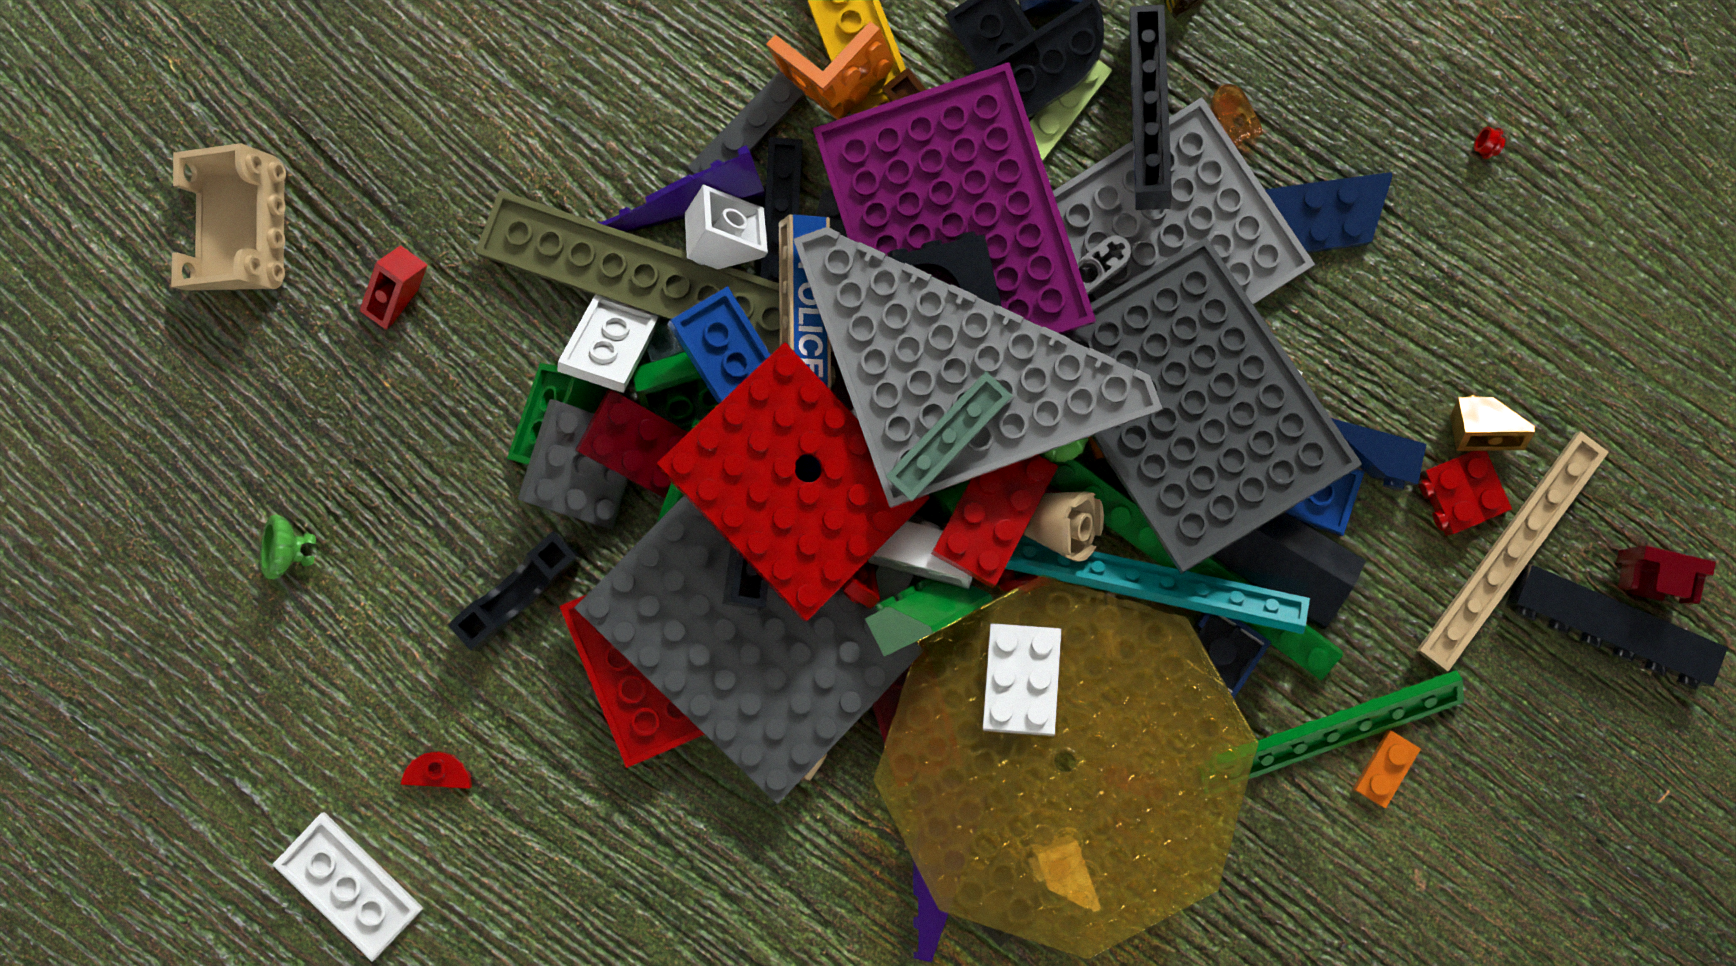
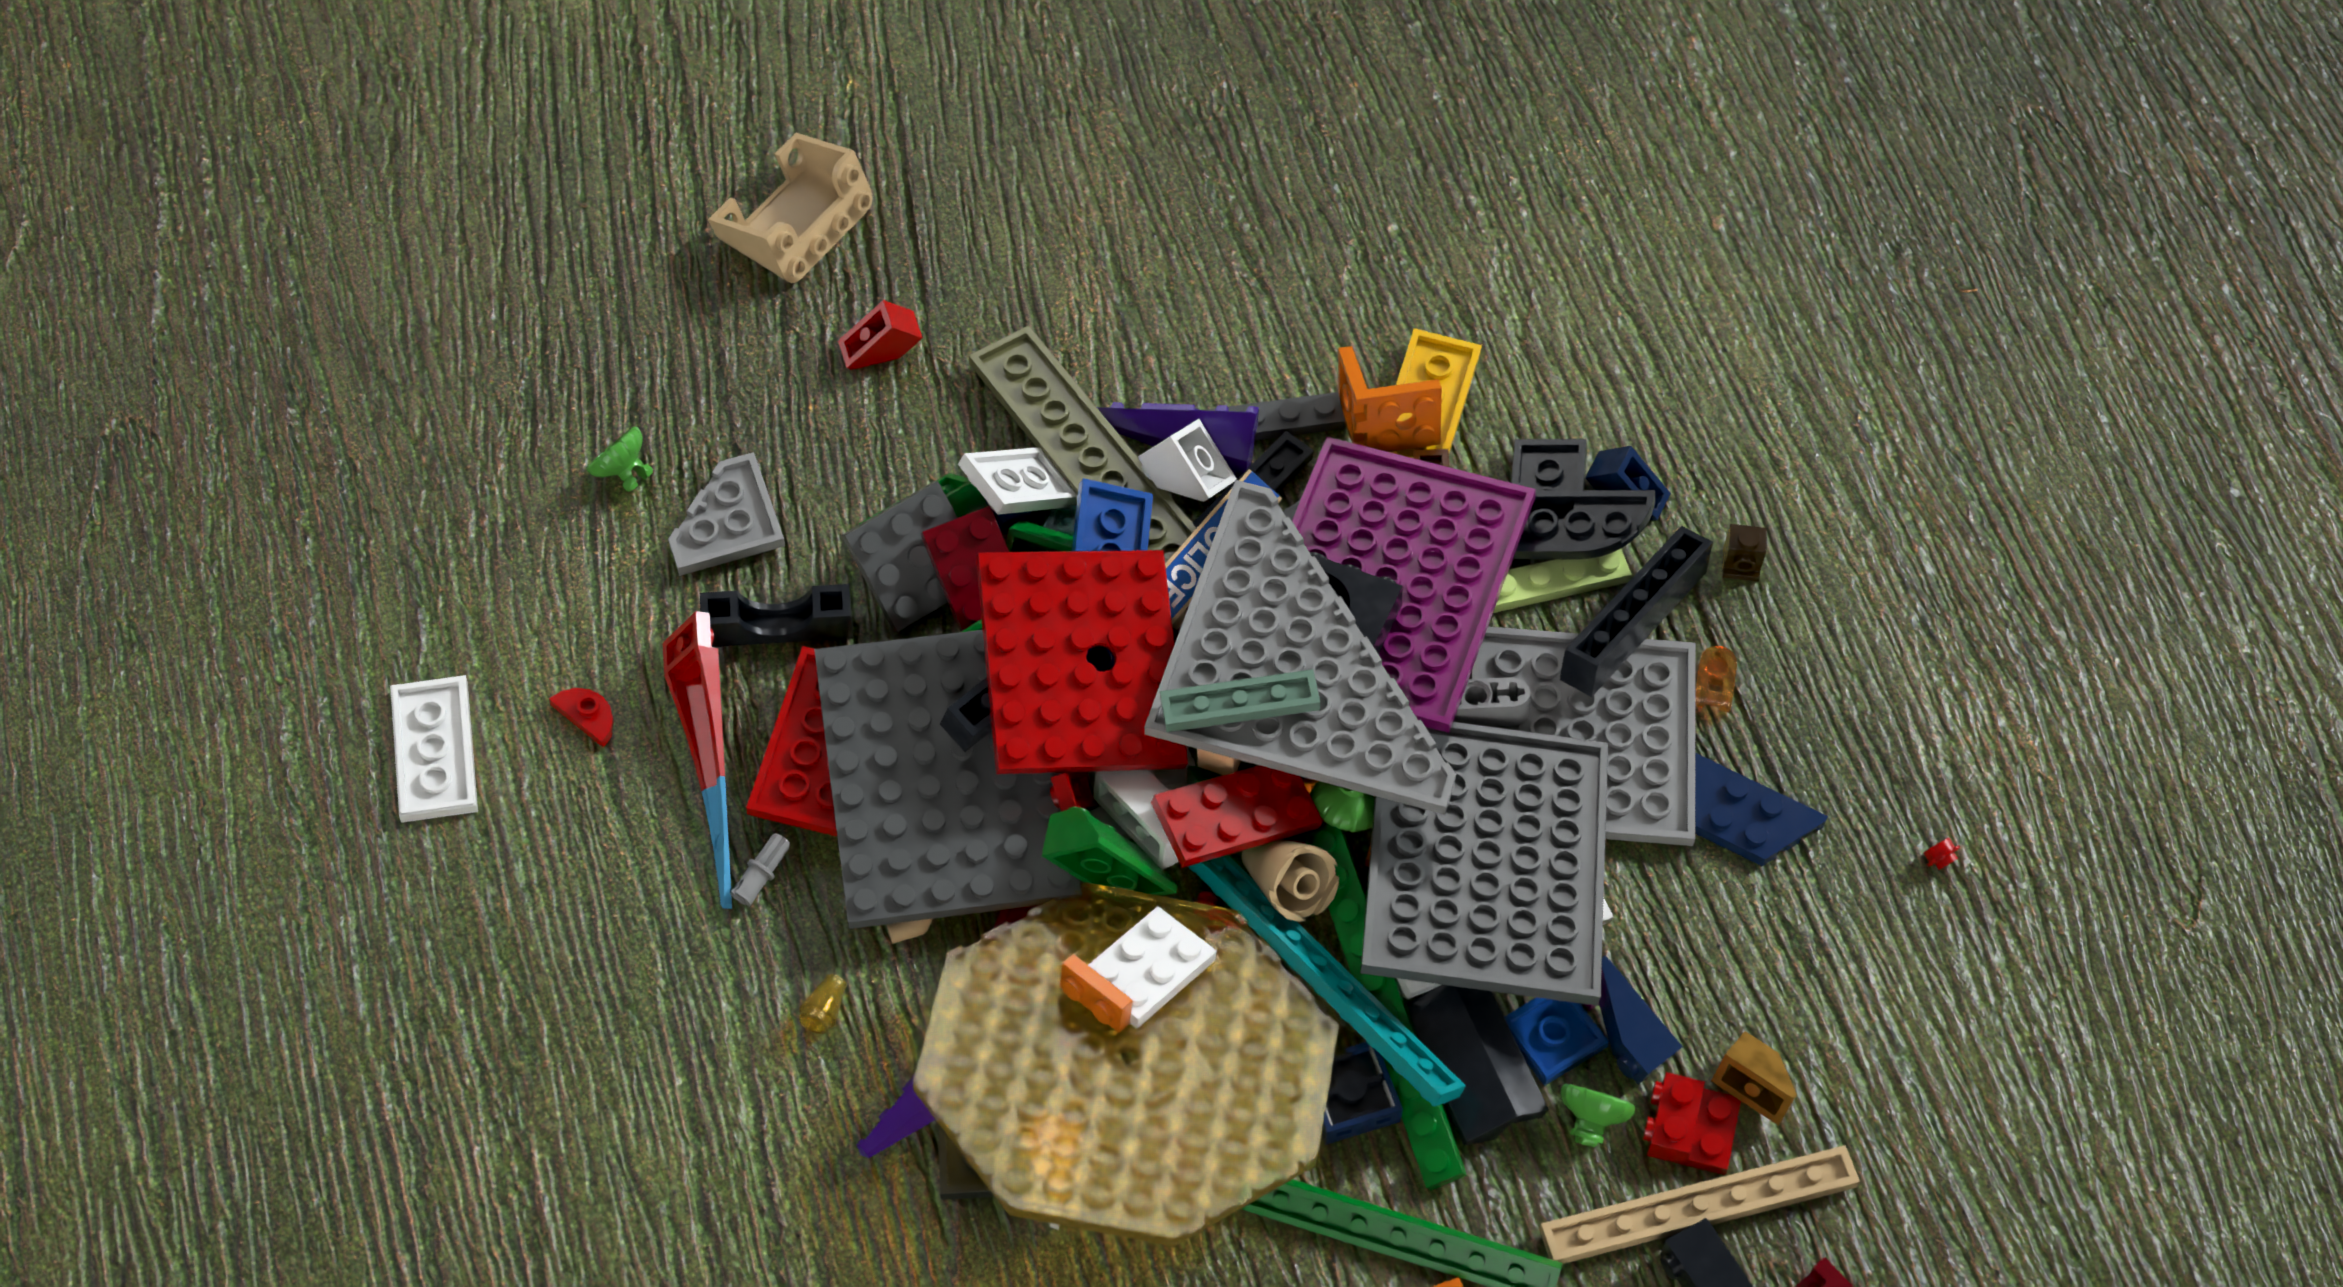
camera: 35 degrees right, 25 degrees down
none -> red plate [663,611,732,909]
none -> light grey plate [668,452,785,576]
none -> light grey axle [730,833,790,907]
none -> clear yellow cone [799,974,847,1034]
none -> orange plate [1060,954,1133,1033]
none -> bright green hair [1560,1084,1635,1147]

